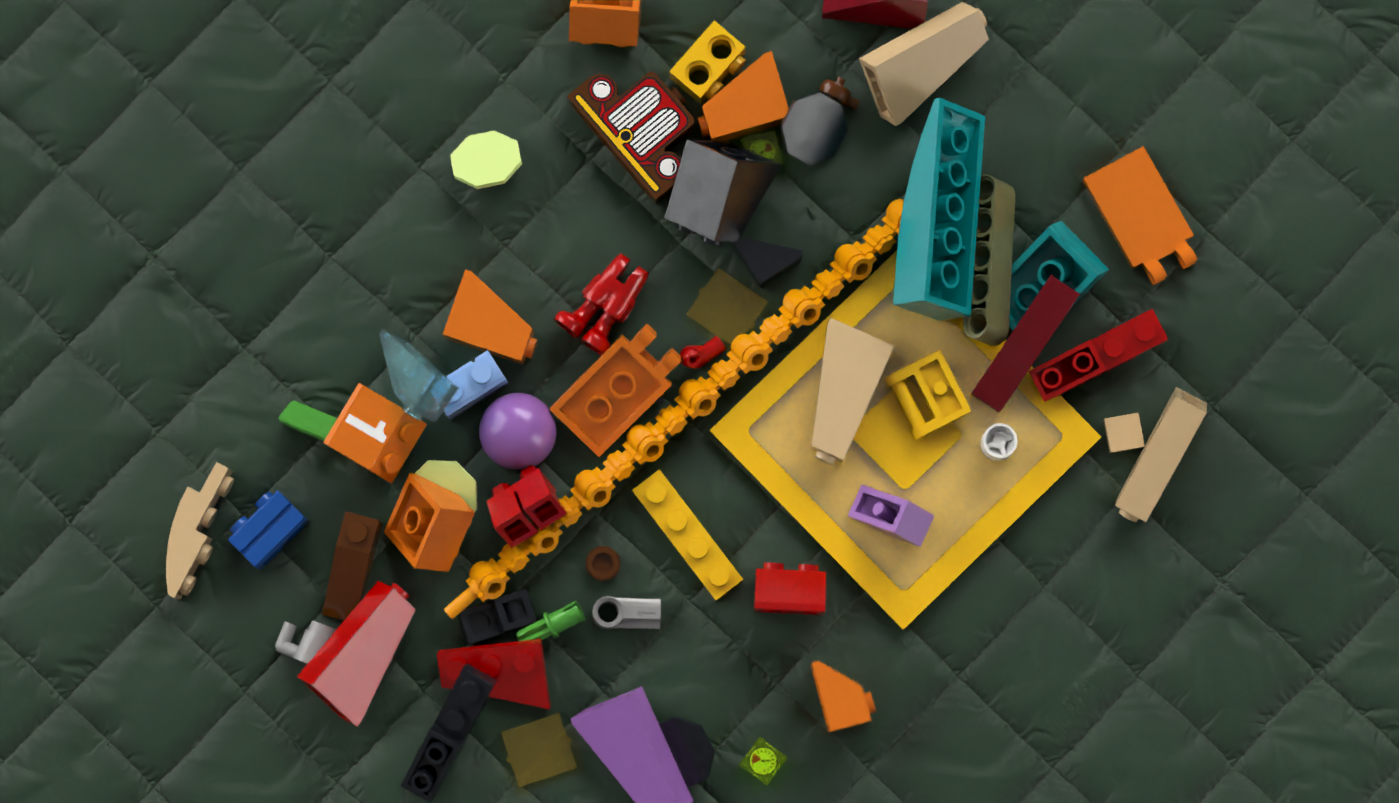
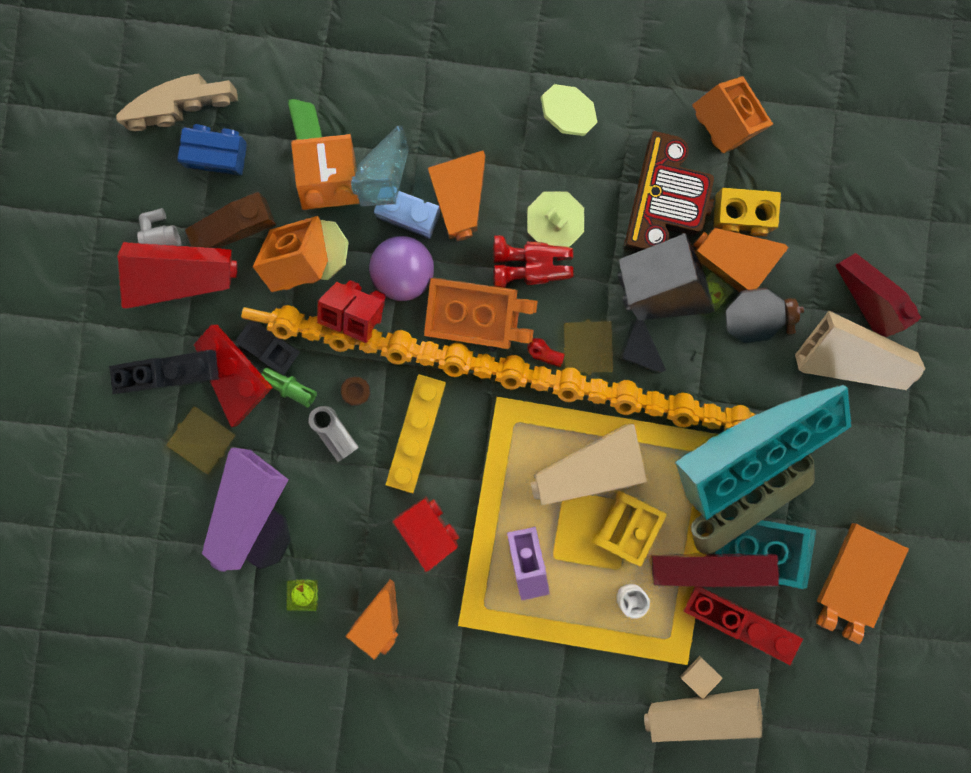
camera: 50 degrees right, 5 degrees up
none -> yellowish green piece [527,192,584,247]

